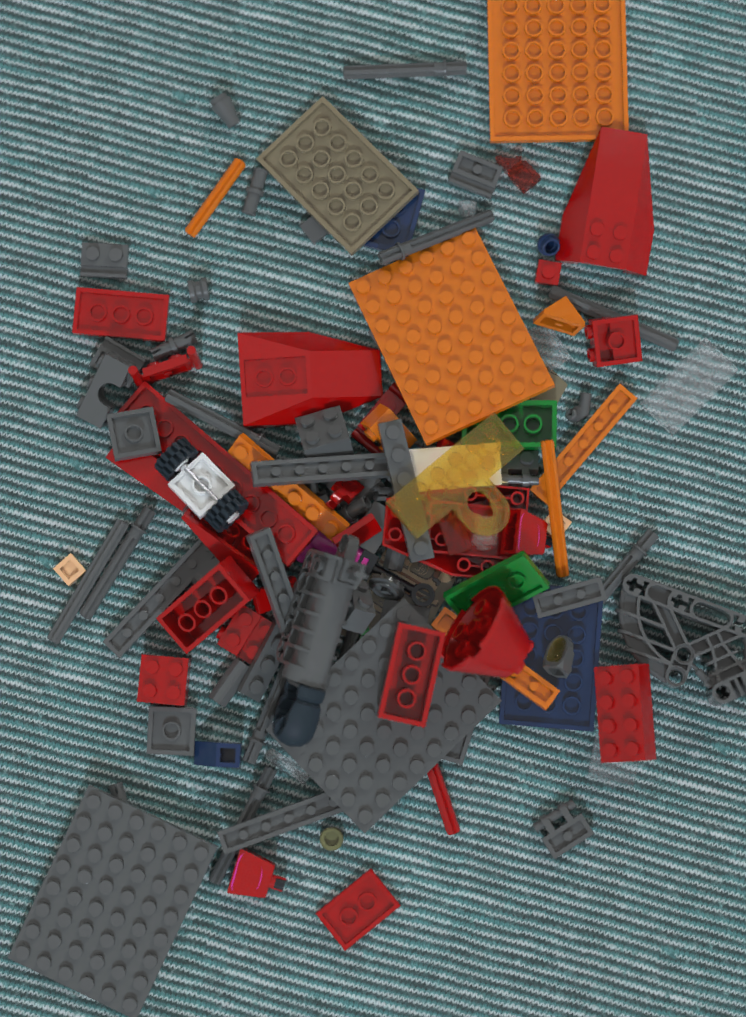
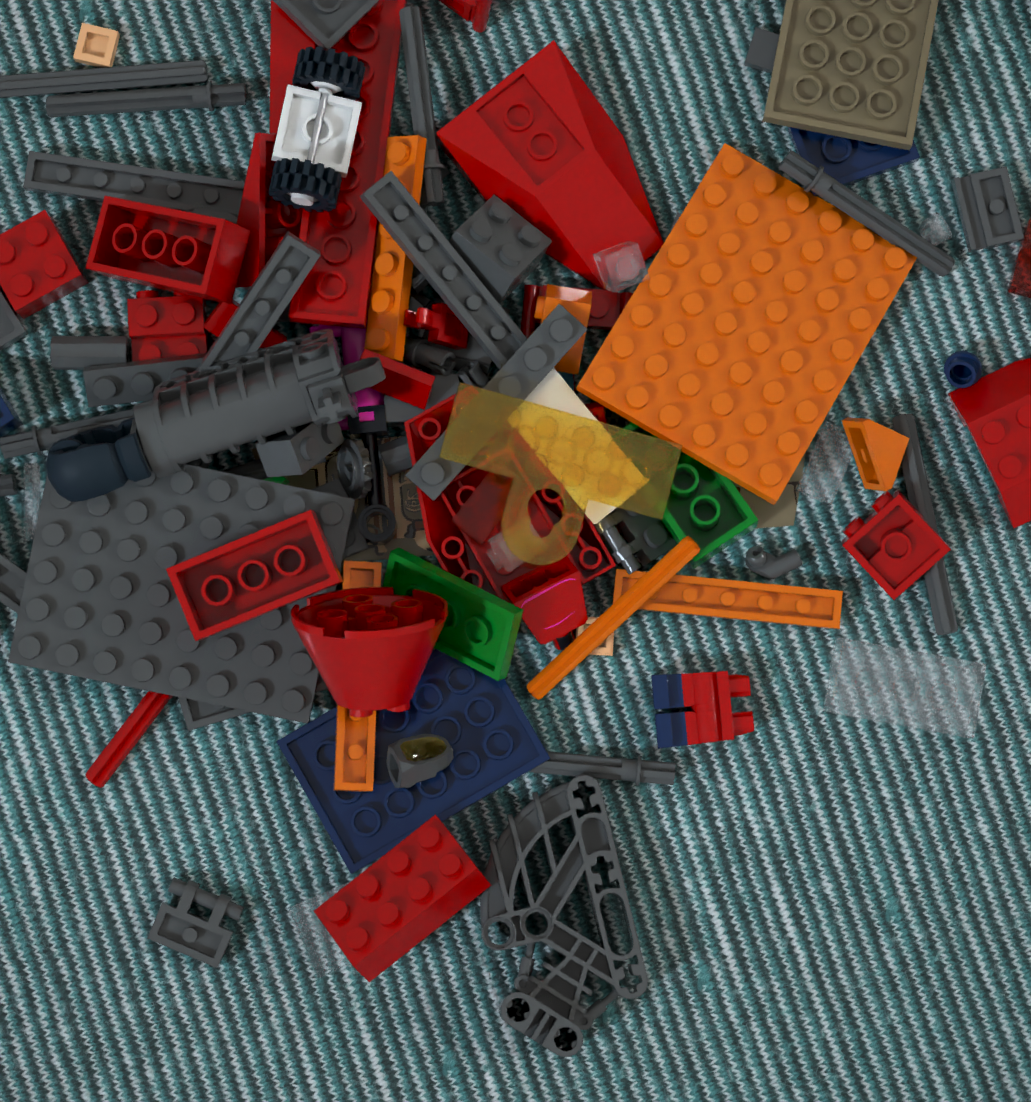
camera: 55 degrees right, 0 degrees up
dark grey plate [532,576,607,619] -> none
red plate [535,259,562,287] -> none
none -> clear brick [593,241,650,292]
none -> red hips [651,671,754,749]

